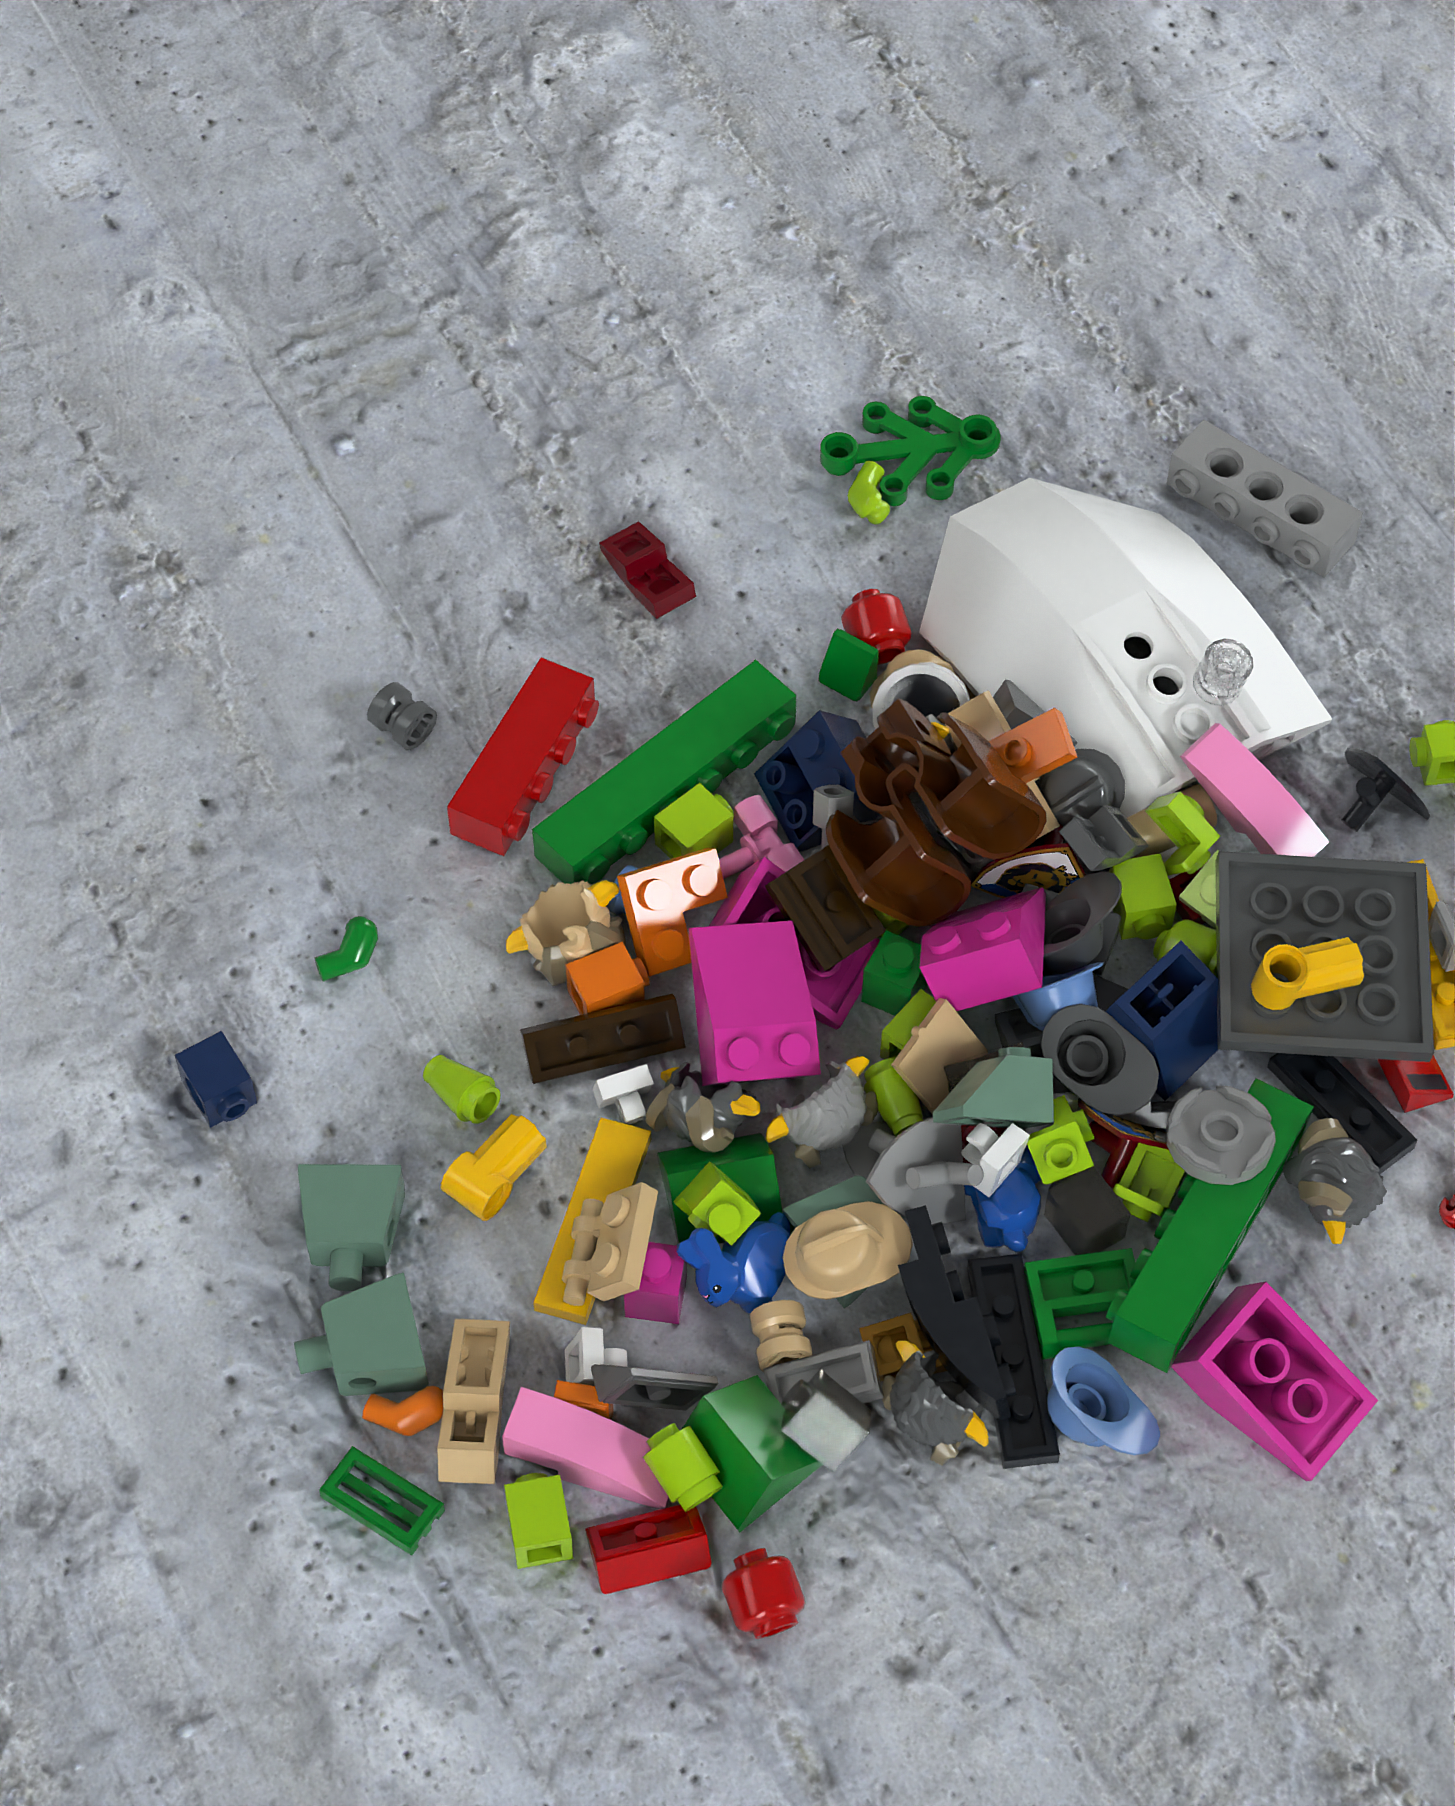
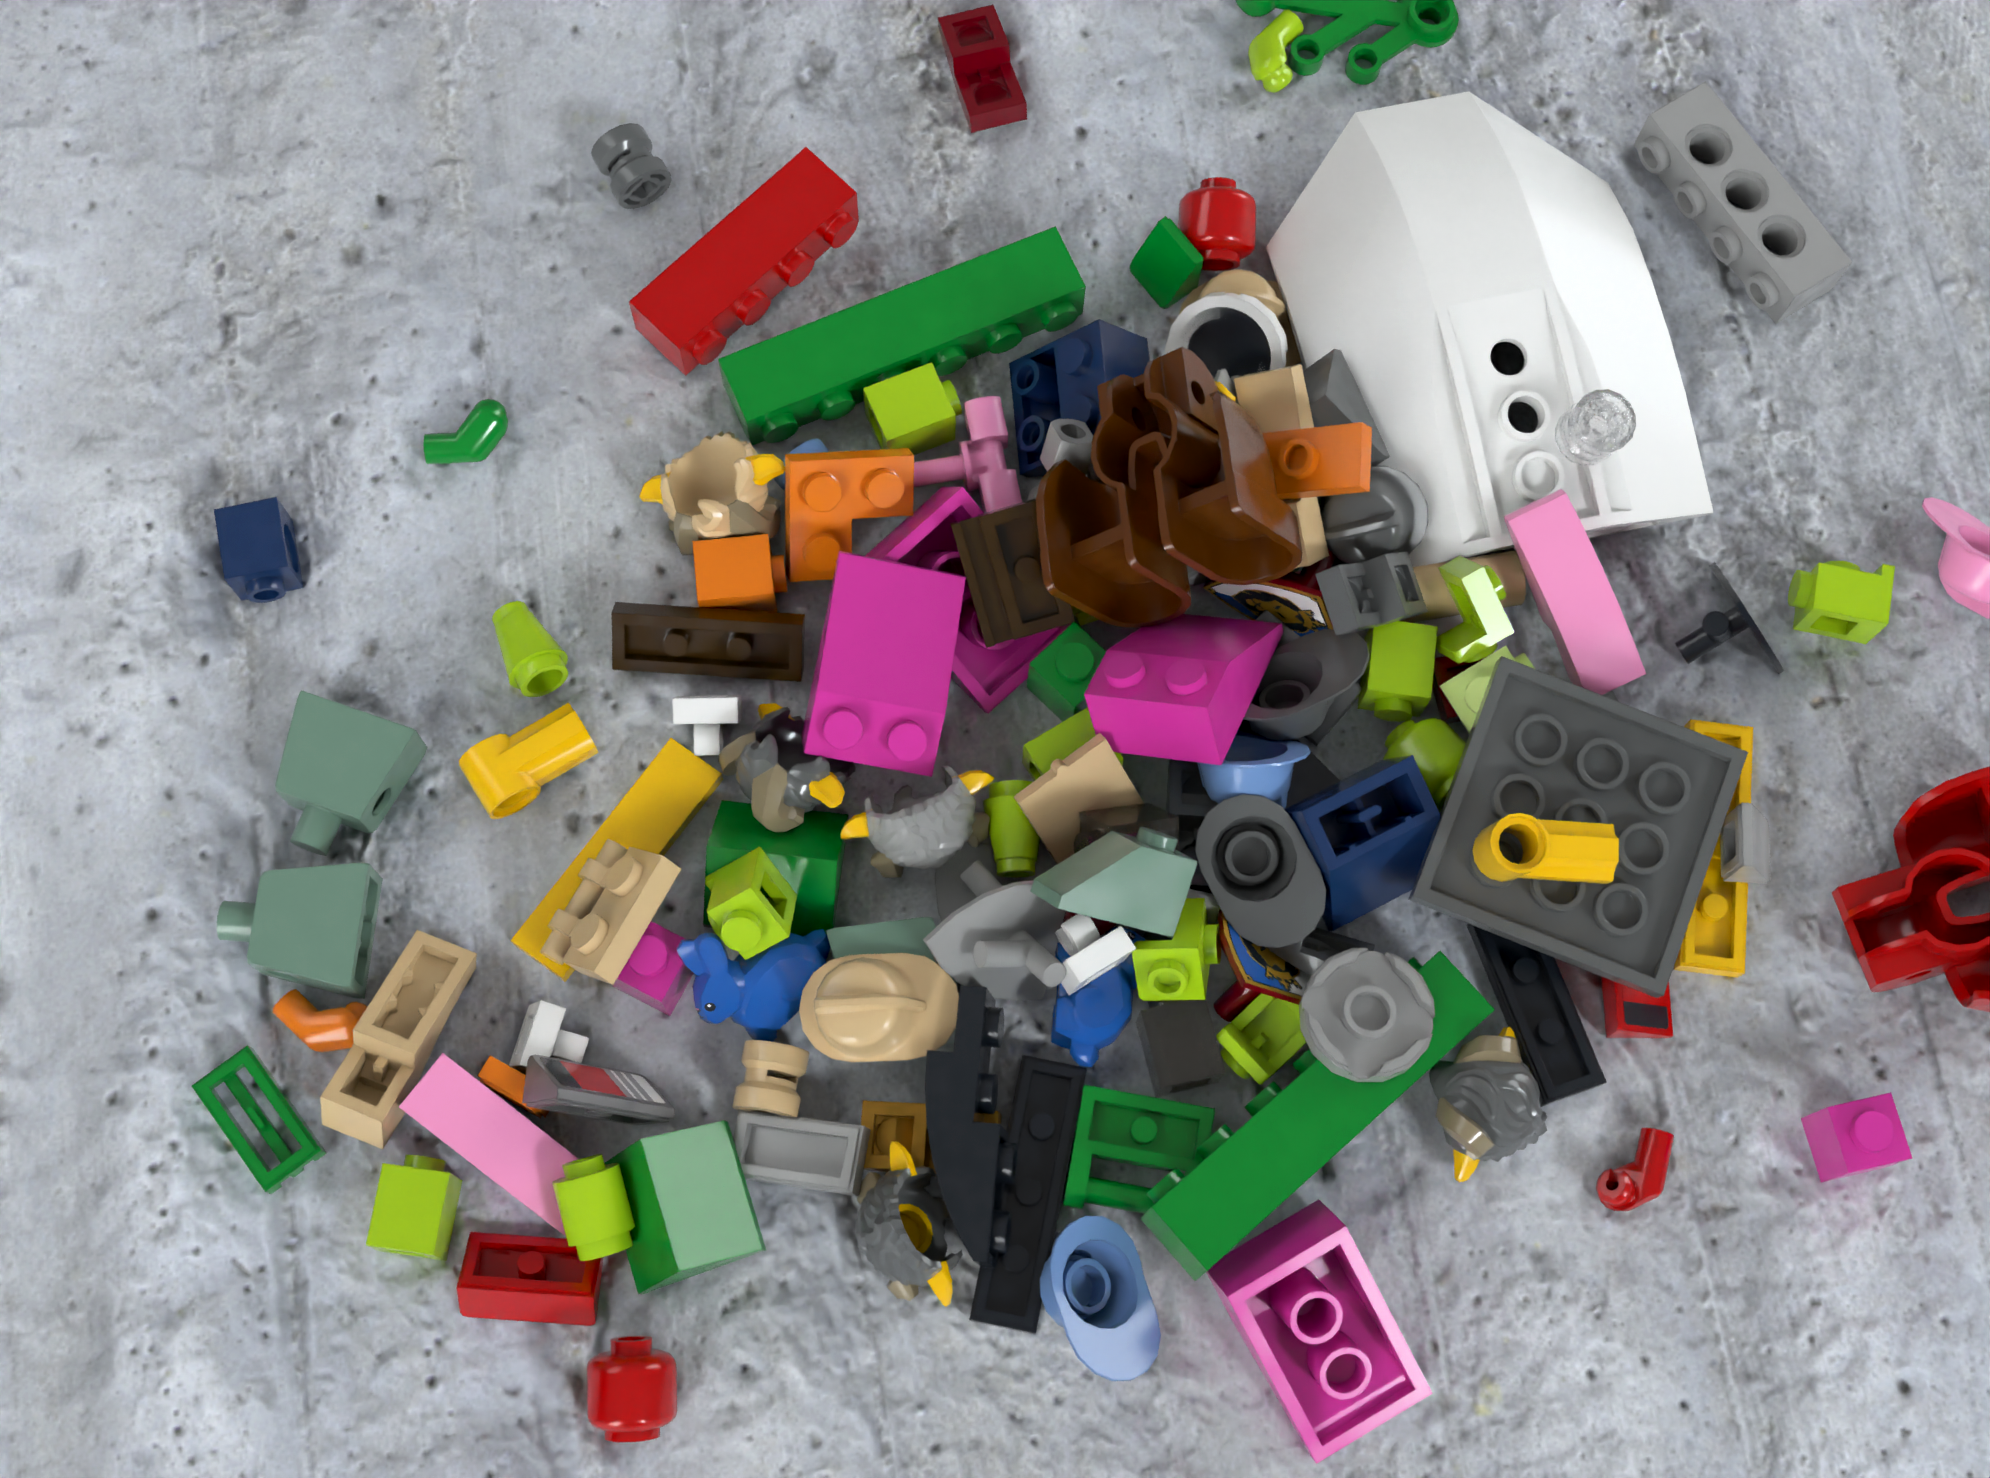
camera: 15 degrees right, 15 degrees up
clear smoke brick [781,1369,872,1472] -> none

